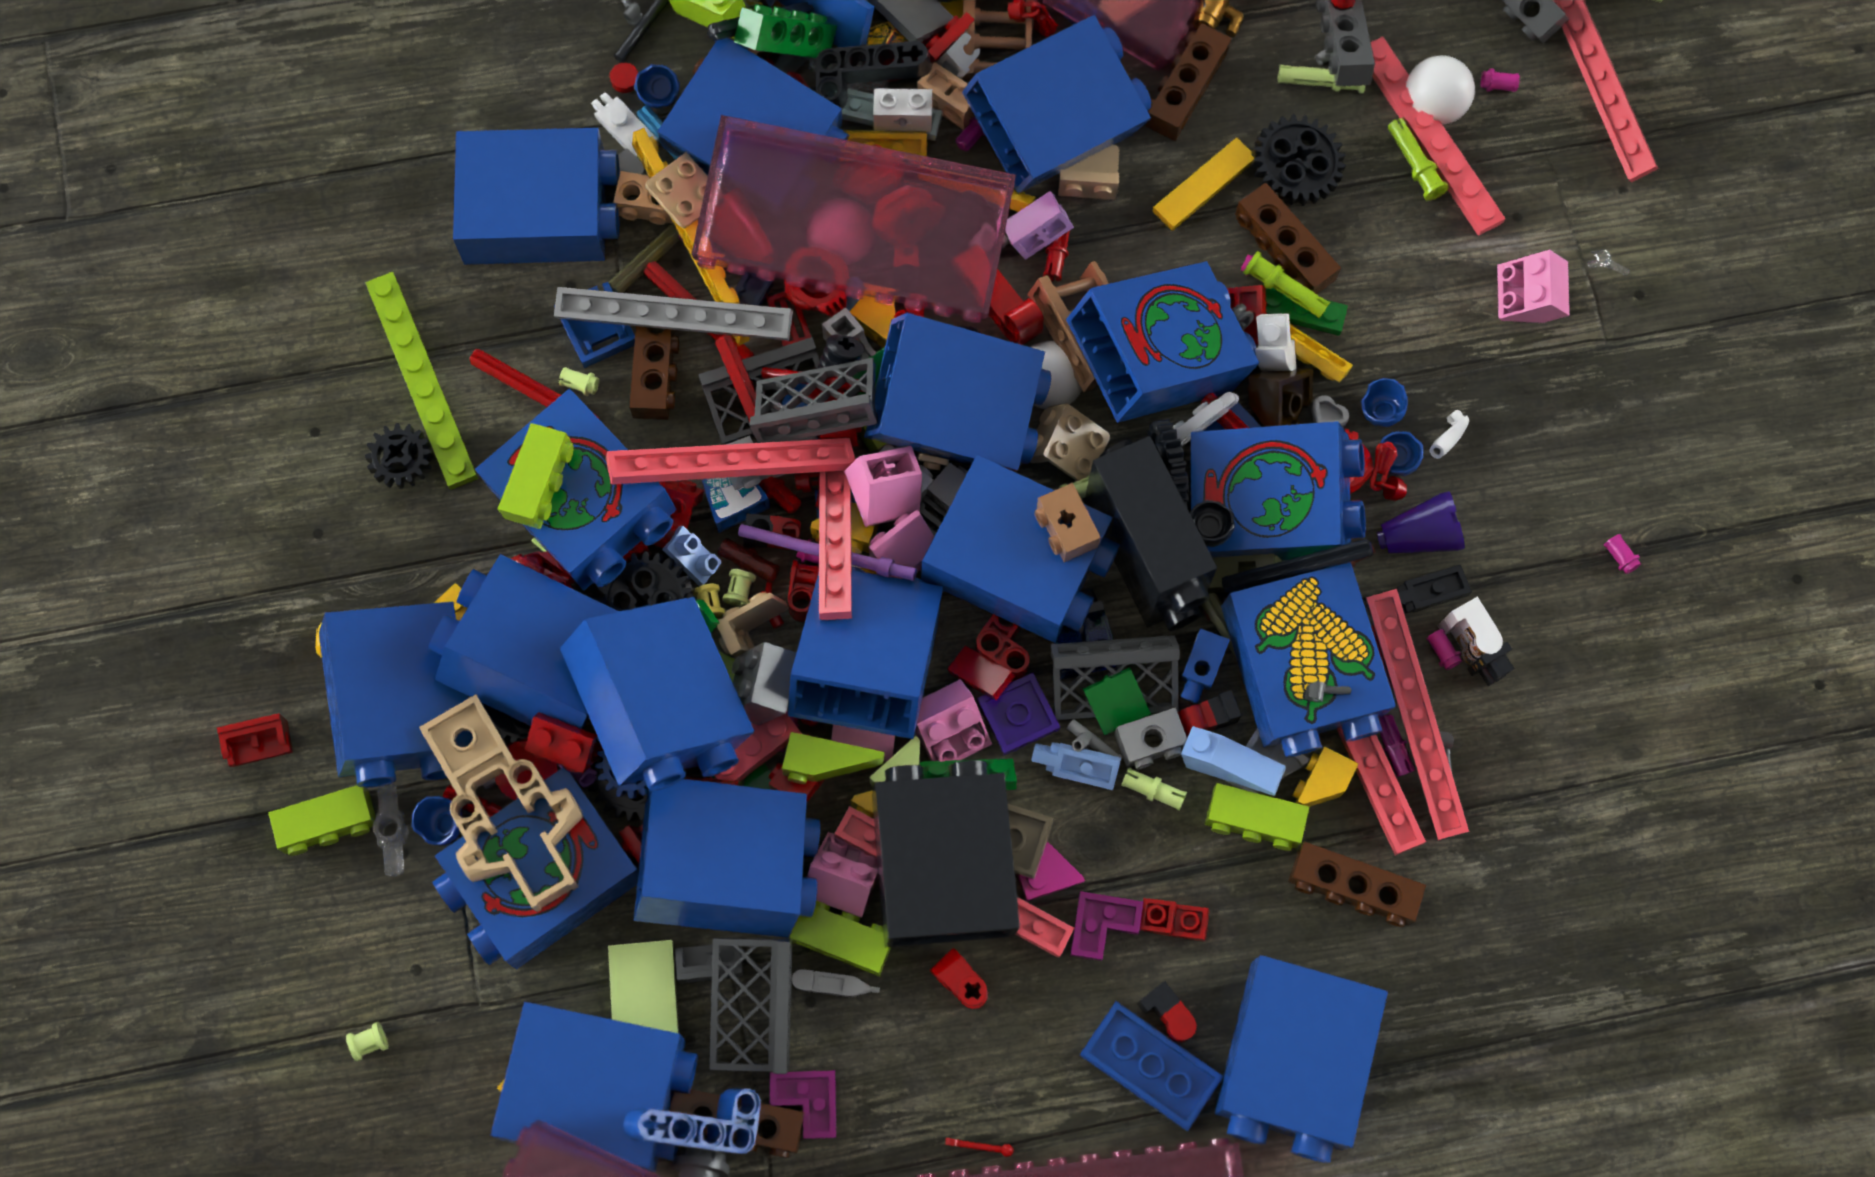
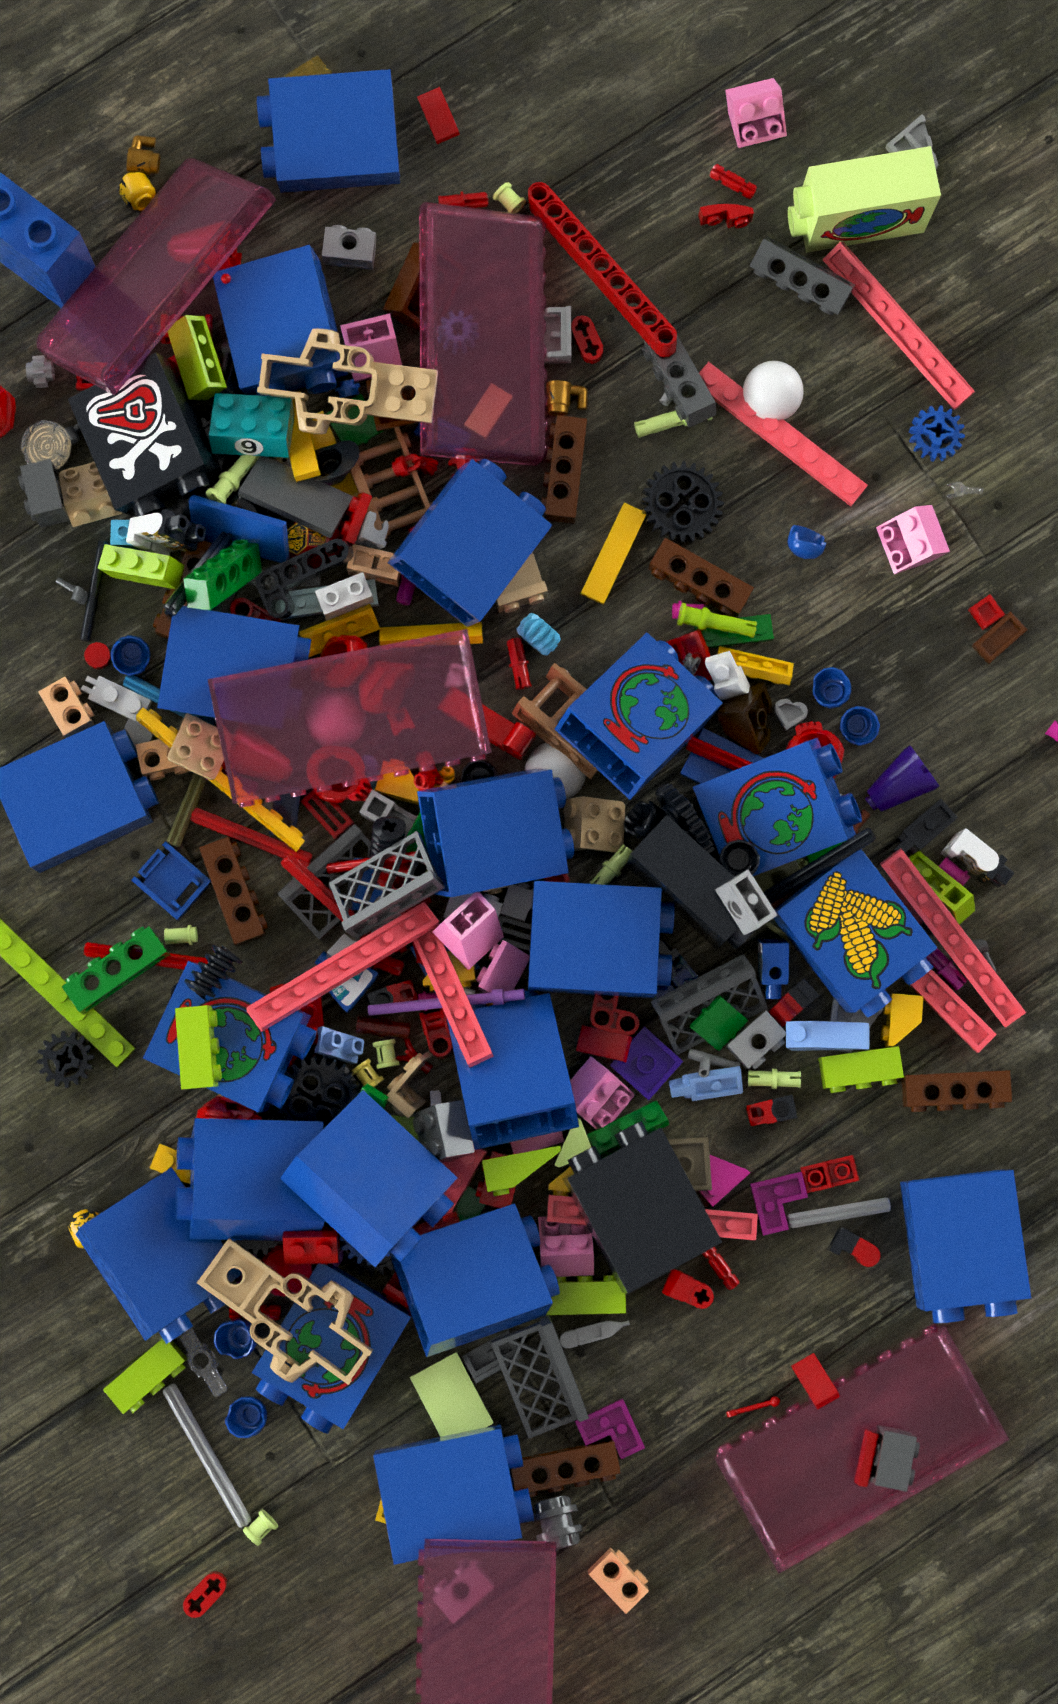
camera: 25 degrees left, 10 degrees up
red hinge [217,713,293,767] -> none
light grey plate [554,287,793,341] -> none
blue beam [624,1088,760,1154] -> none
lavender hinge [1002,191,1074,260] -> none
medium nougat brick [1034,483,1101,562] -> none
blue tile [1079,1001,1224,1131] -> none
white hinge [1173,392,1239,446] -> none
dark grey hand [1304,681,1351,702] -> none
red piece [1370,441,1407,501] -> none
lime pin [1387,118,1449,201] -> none
white arm [1430,410,1469,459] -> none
dark pink pin [1480,68,1520,92] -> none
none -> light nougat brick [38,677,95,738]
none -> green brick [62,926,170,1015]
none -> light grey axle [163,1383,251,1528]
none -> red beam [183,1571,227,1618]
none -> black piece [184,944,243,1002]
none -> blue hair [225,1396,267,1438]
none -> medium azure gear [516,613,561,655]
none -> red axle [702,1247,739,1290]
none -> light grey brick [715,870,777,935]
none -> leg [746,1094,798,1126]
none -> blue hair [787,525,826,559]
none -> light grey axle [787,1197,891,1228]
none -> red tile [791,1353,840,1410]
none -> blue gear [909,405,965,462]
none -> lime slope [909,851,975,925]
none -> red tile [968,594,1005,630]
none -> reddish brown tile [972,611,1028,664]

